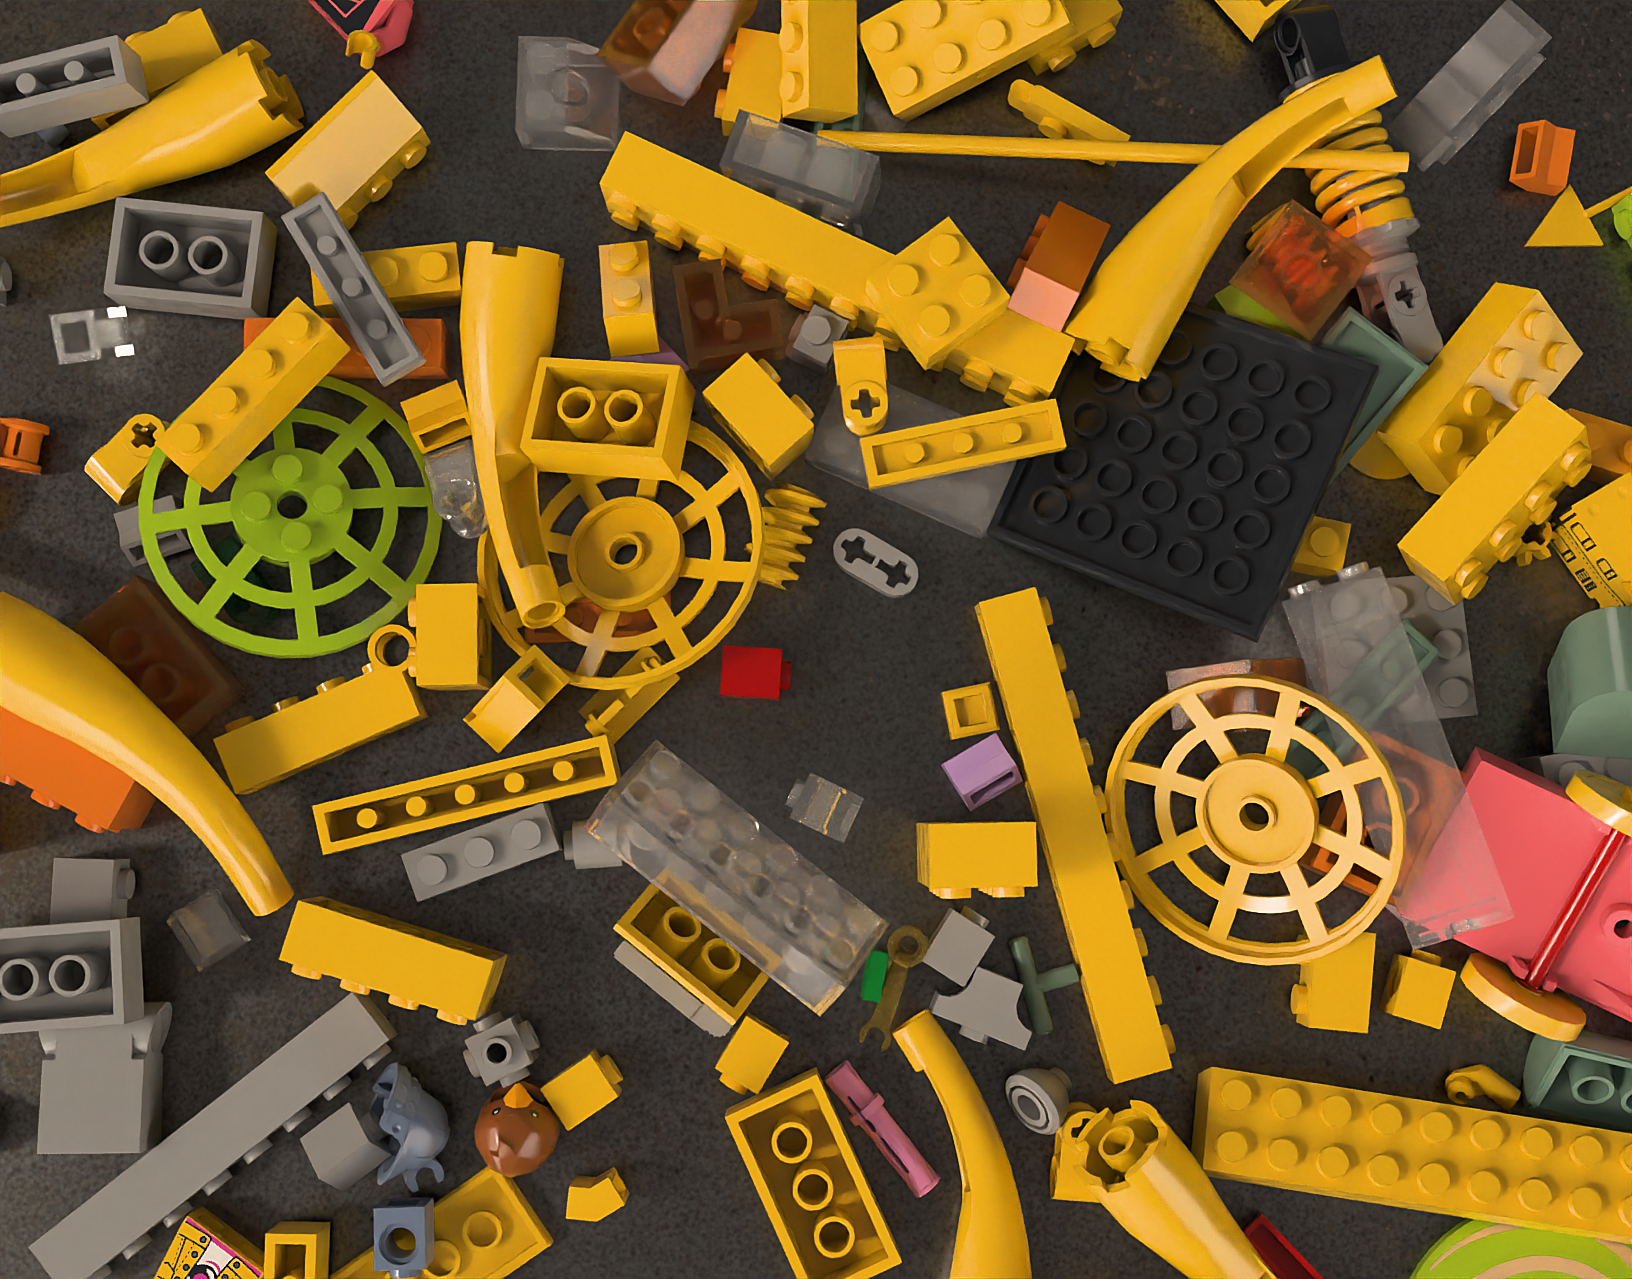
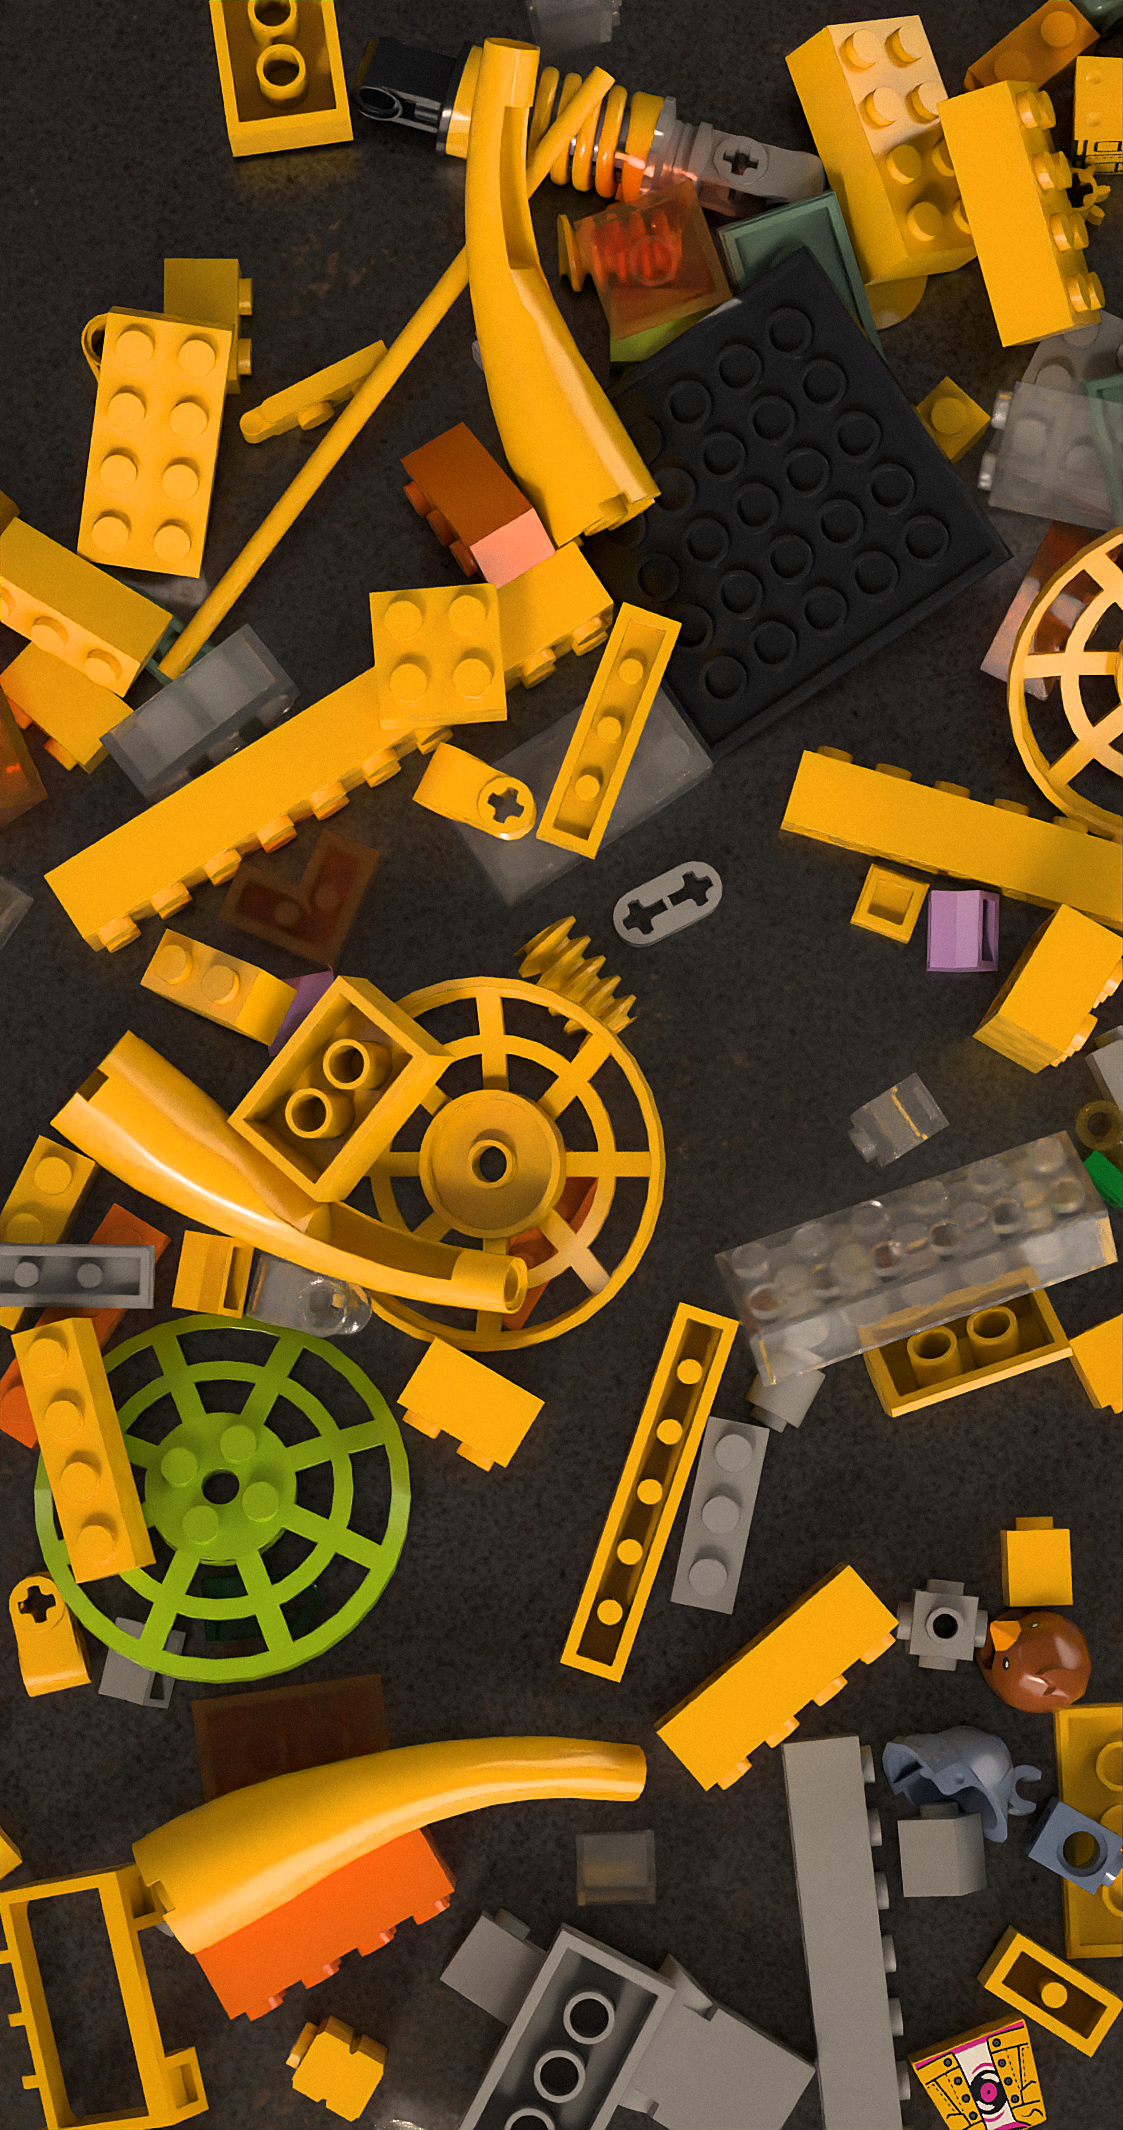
camera: 55 degrees left, 0 degrees up
yellow hinge [213,624,428,795] -> none
yellow window [463,644,571,754] -> none
yellow hinge [578,646,681,744] -> none
light grey hinge [613,939,733,1038] -> none
yellow brick [702,352,815,481] -> none
red brick [720,645,792,701] -> none
light grey brick [783,304,849,377] -> none

